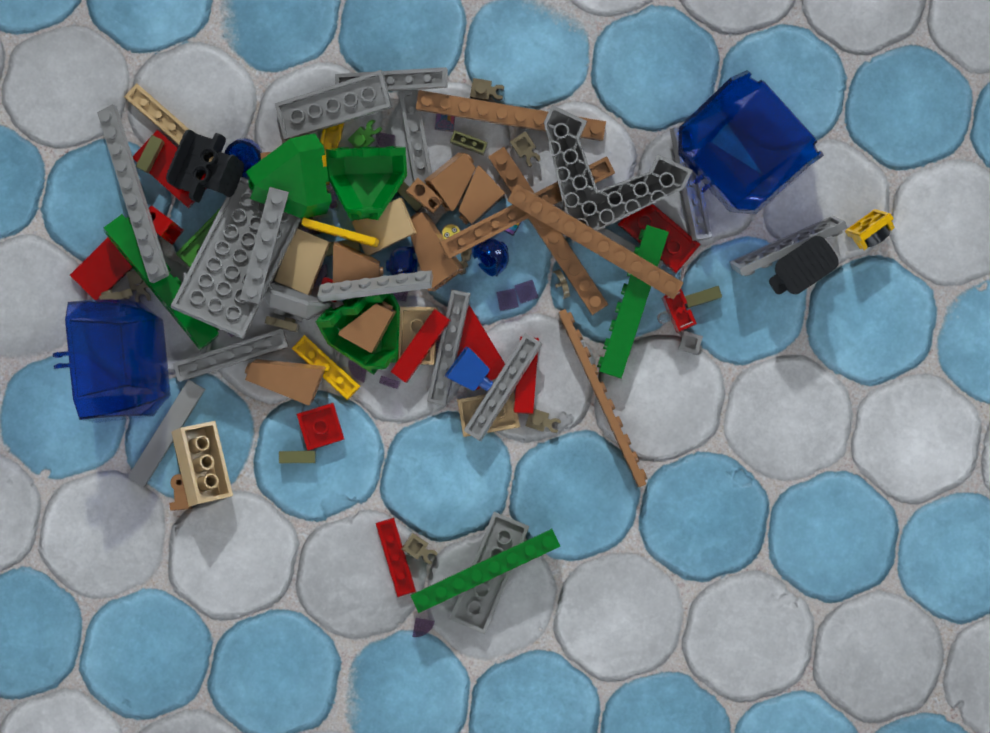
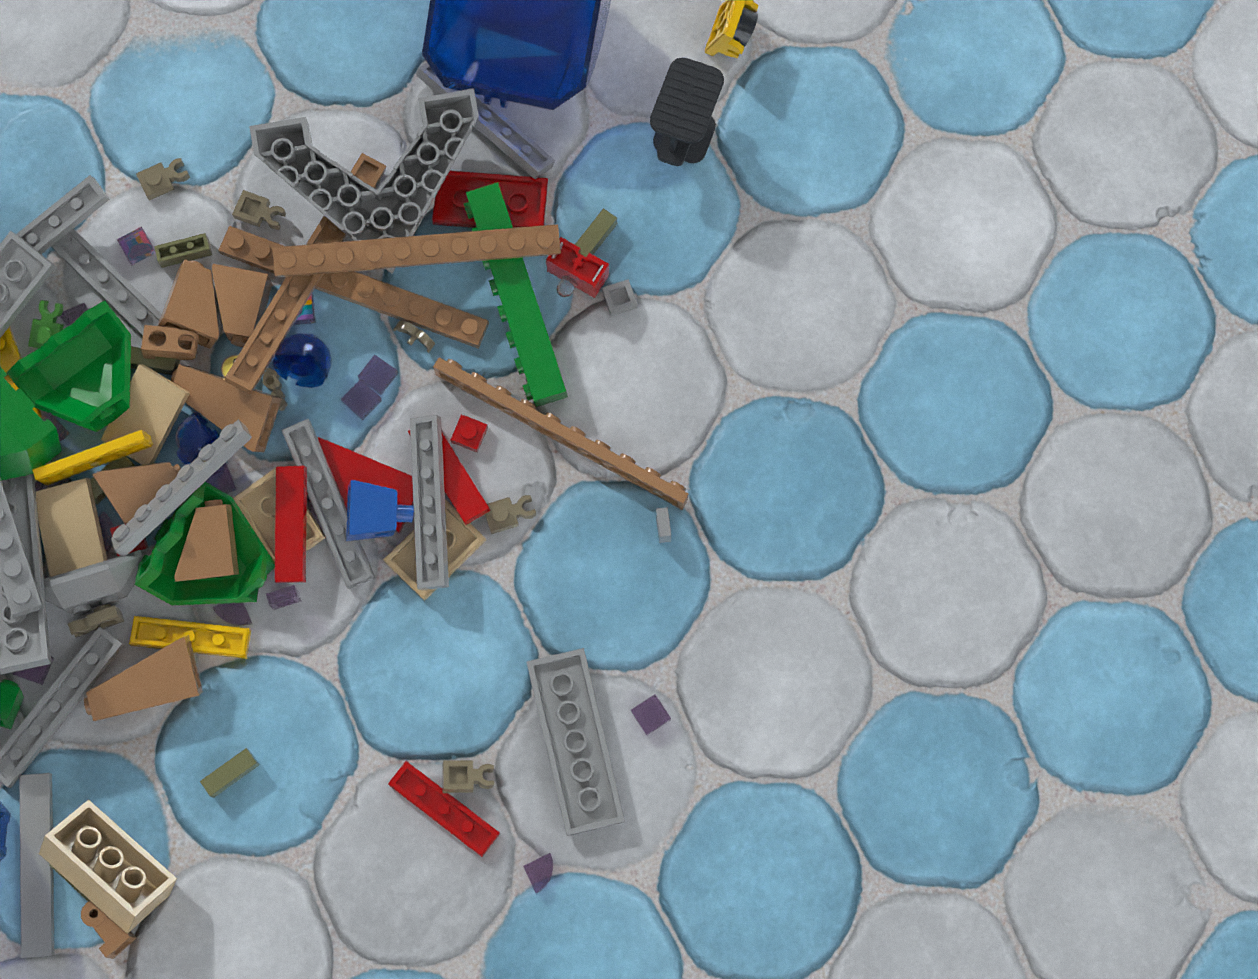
camera: 40 degrees left, 10 degrees down
red plate [297,403,345,451] -> none
green brick [410,528,561,613] -> none
medium nougat plate [416,90,606,141] -> none
light grey plate [730,215,847,276] -> none
none -> red plate [450,414,488,453]
none -> clear purple tile [630,694,671,736]
none -> light grey tile [656,507,671,543]

